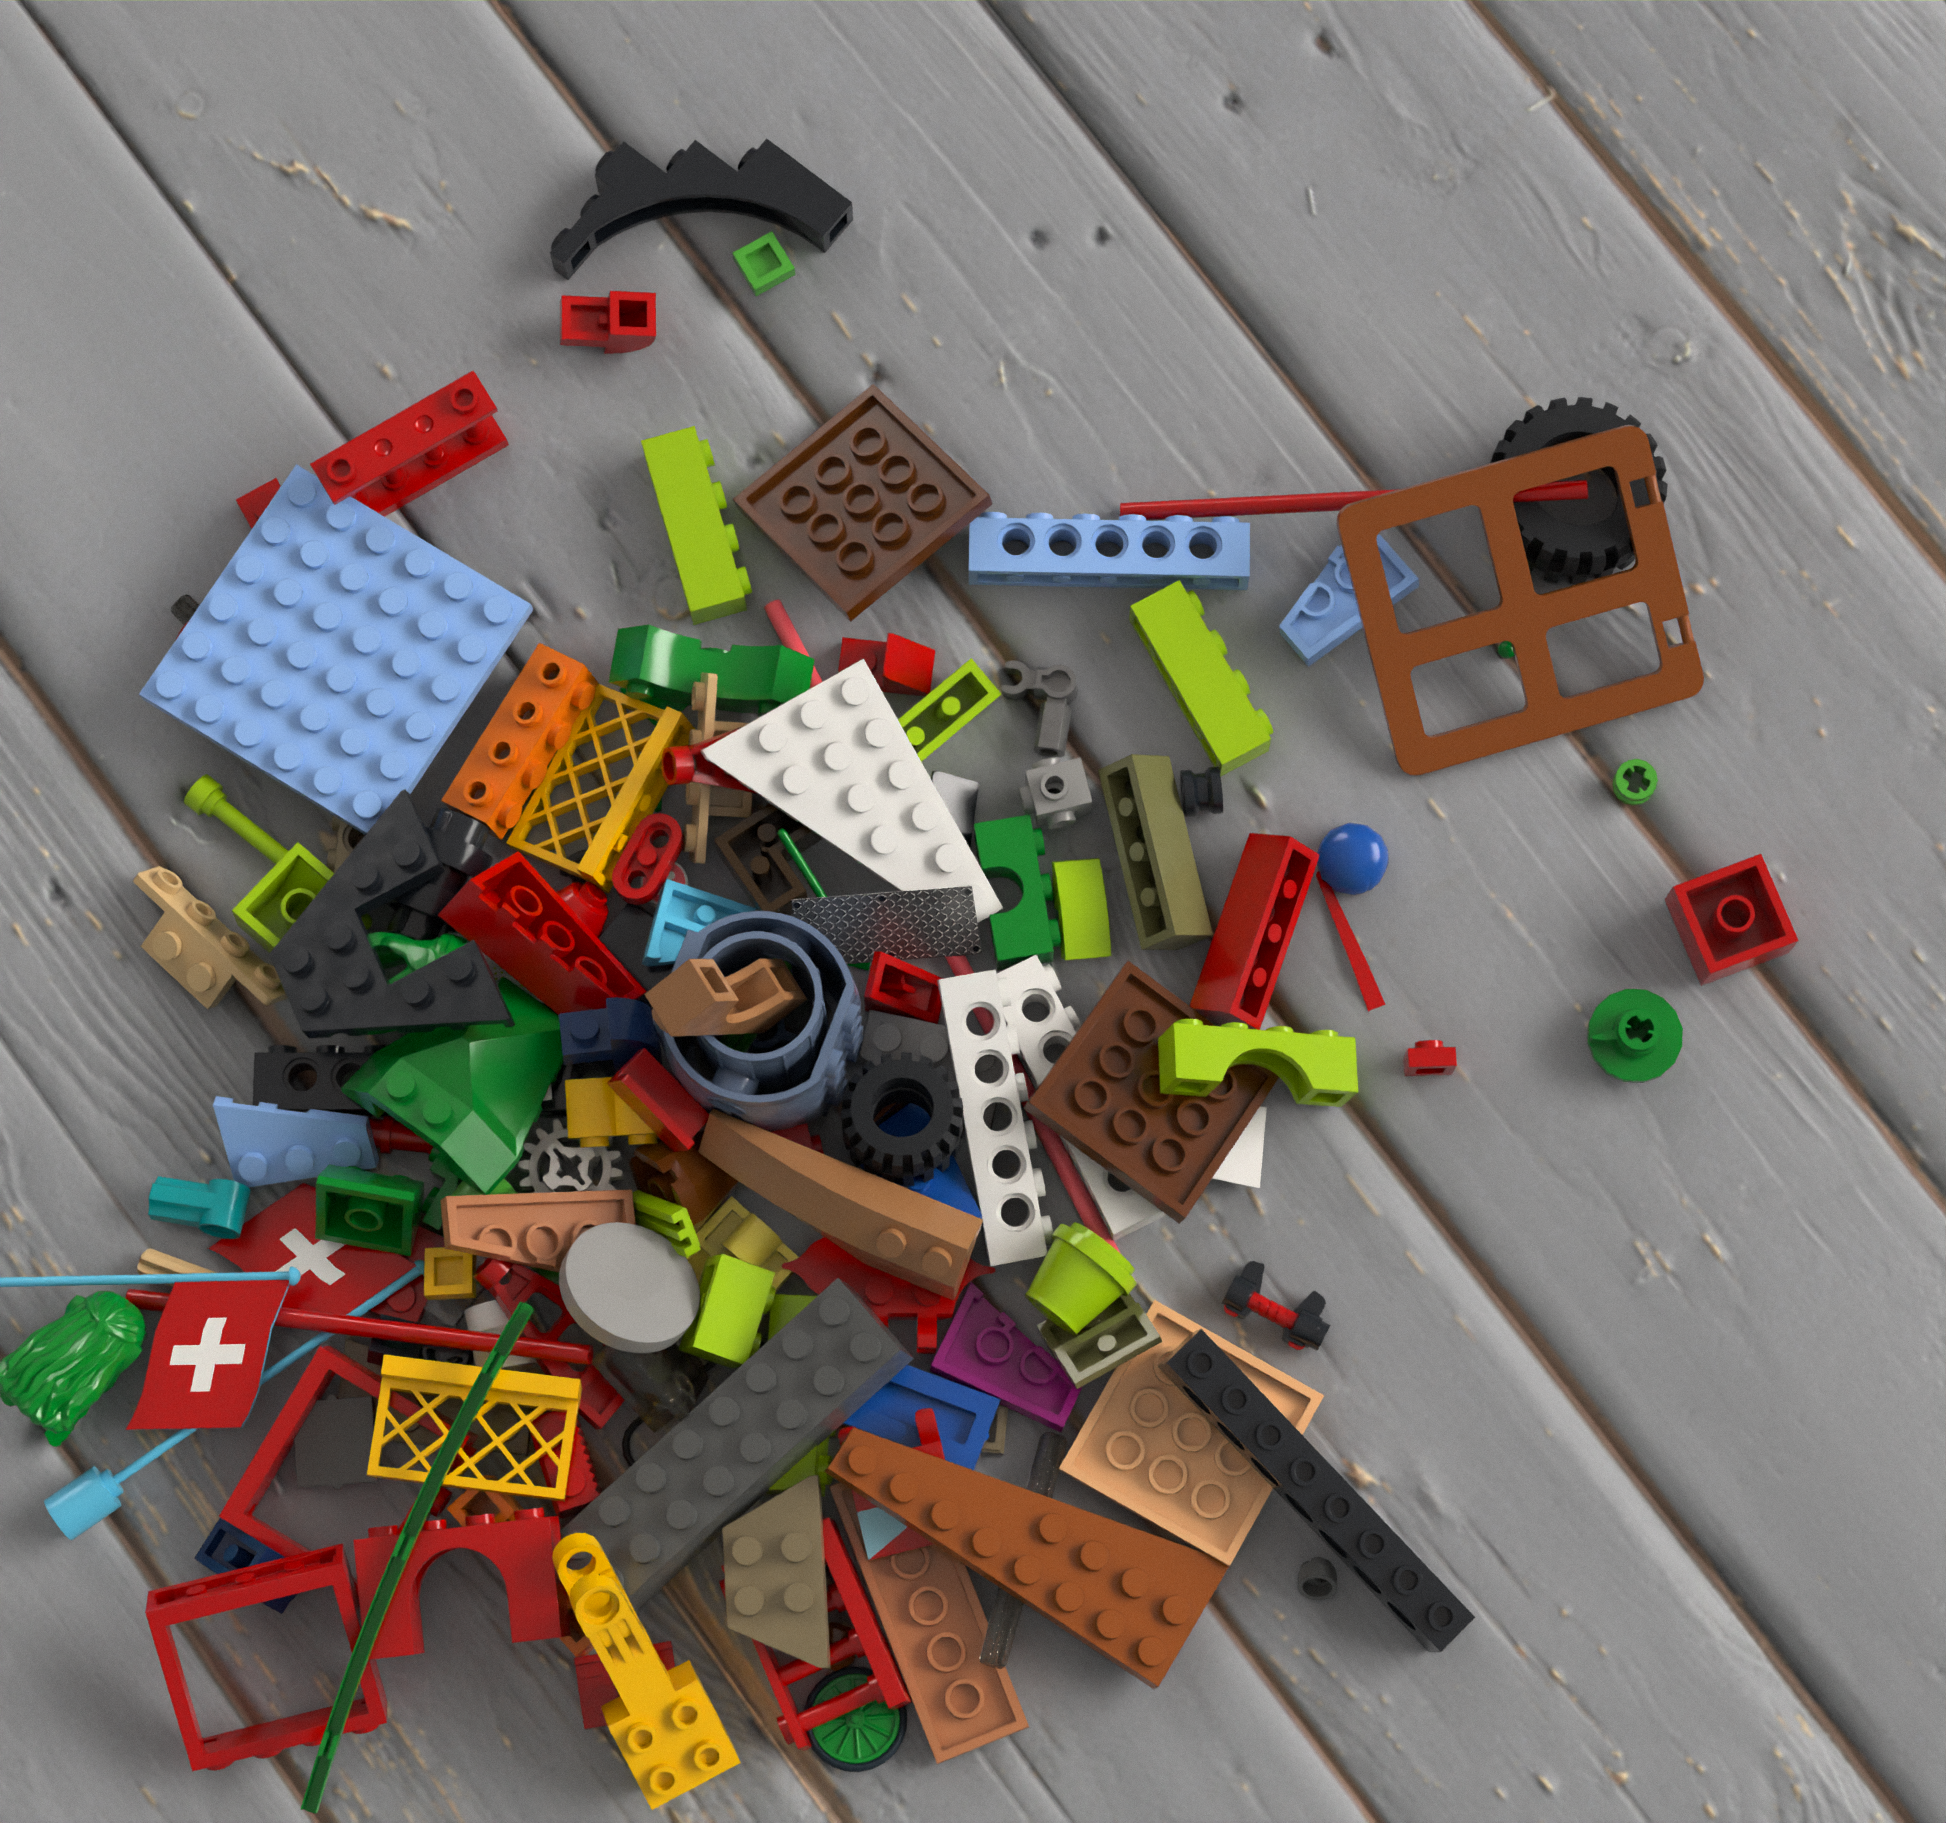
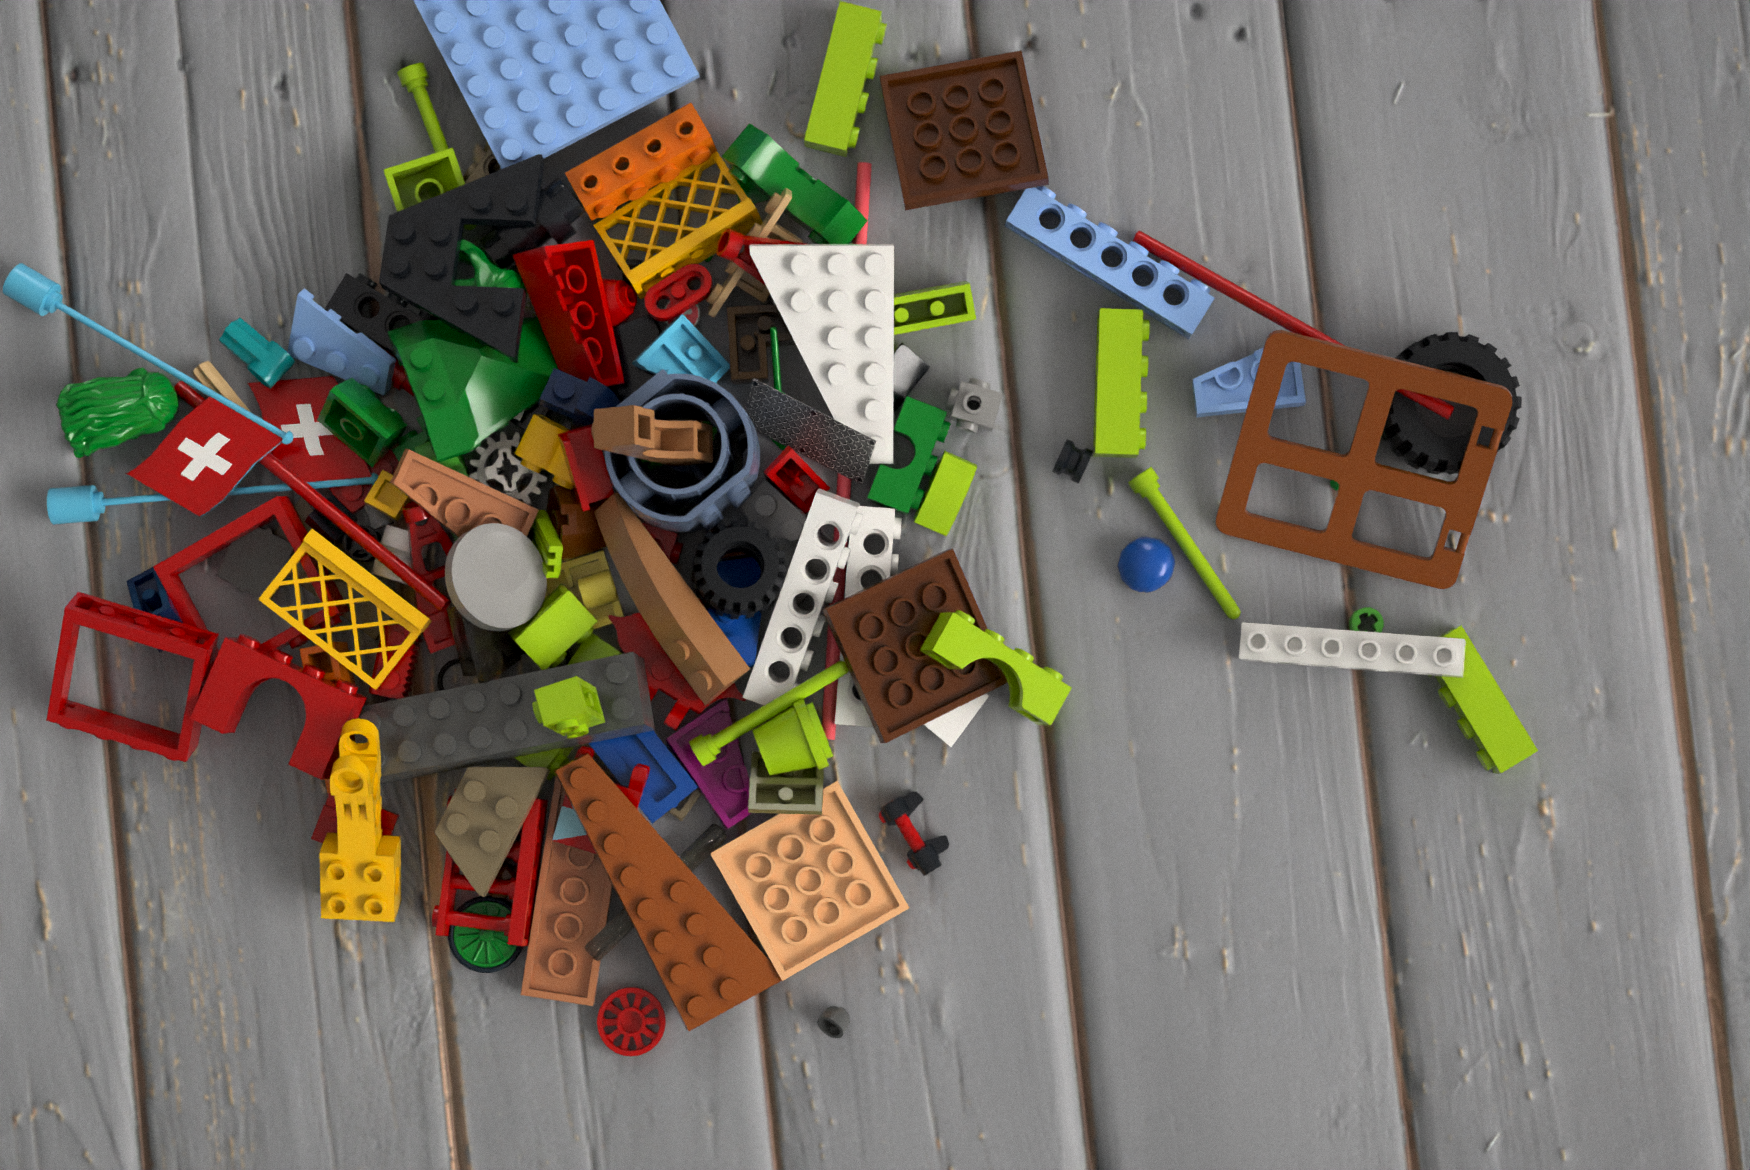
camera: 30 degrees right, 10 degrees up
tan bracket [133,866,288,1009] -> none
green piece [300,1301,535,1814] -> none
red slope [838,633,935,697] -> none
flat silver bar [1001,660,1078,758] -> none
olive brick [1098,754,1213,950] -> none
black brick [1158,1329,1475,1652] -> none
red brick [1189,833,1320,1030] -> none
red sticker [1316,871,1386,1011] -> none
red plate [1403,1040,1457,1076] -> none
green piece [1587,989,1683,1083] -> none
red brick [1664,854,1799,986] -> none
none -> lime brick [532,676,605,739]
none -> red wheel [597,987,666,1056]
none -> lime piece [689,661,849,766]
none -> lime piece [1127,466,1241,620]
none -> white brick [1239,622,1466,678]
none -> lime brick [1428,625,1538,774]

